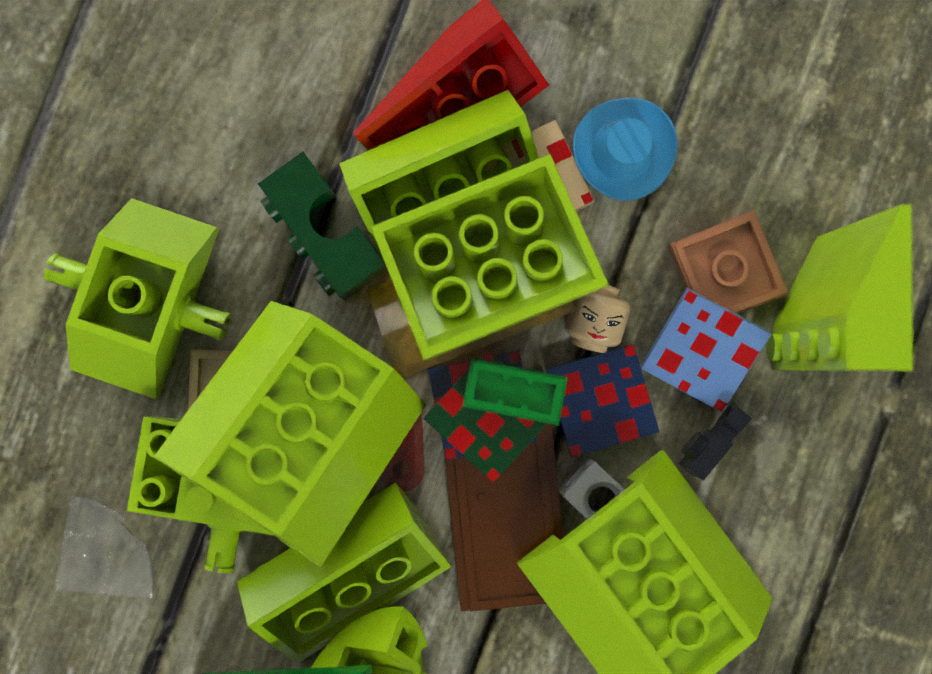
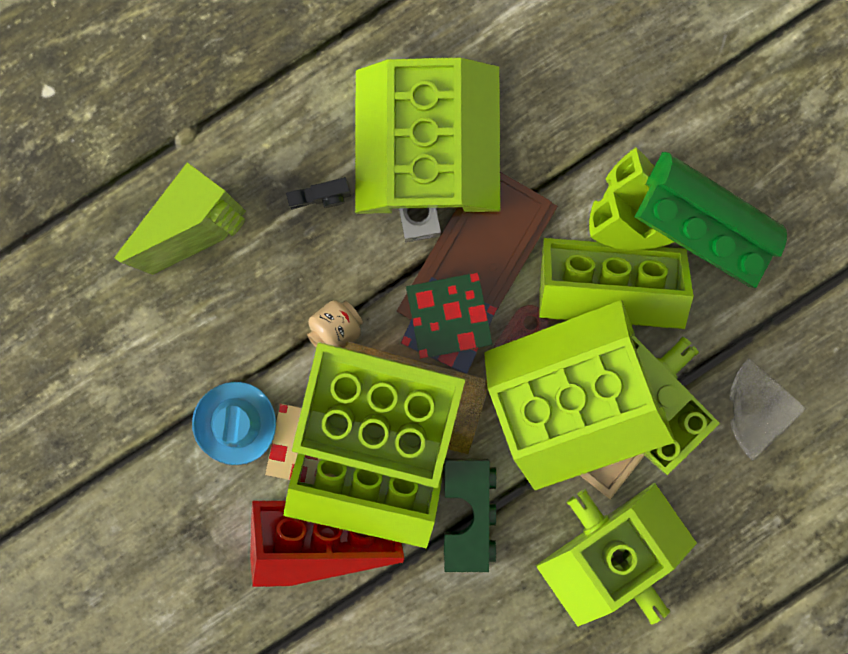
camera: 150 degrees left, 0 degrees up
green plate [462,359,568,426] -> none
dark blue tile [545,344,659,457] -> none
medium blue tile [641,288,771,412] -> none
nougat tile [667,210,789,314] -> none

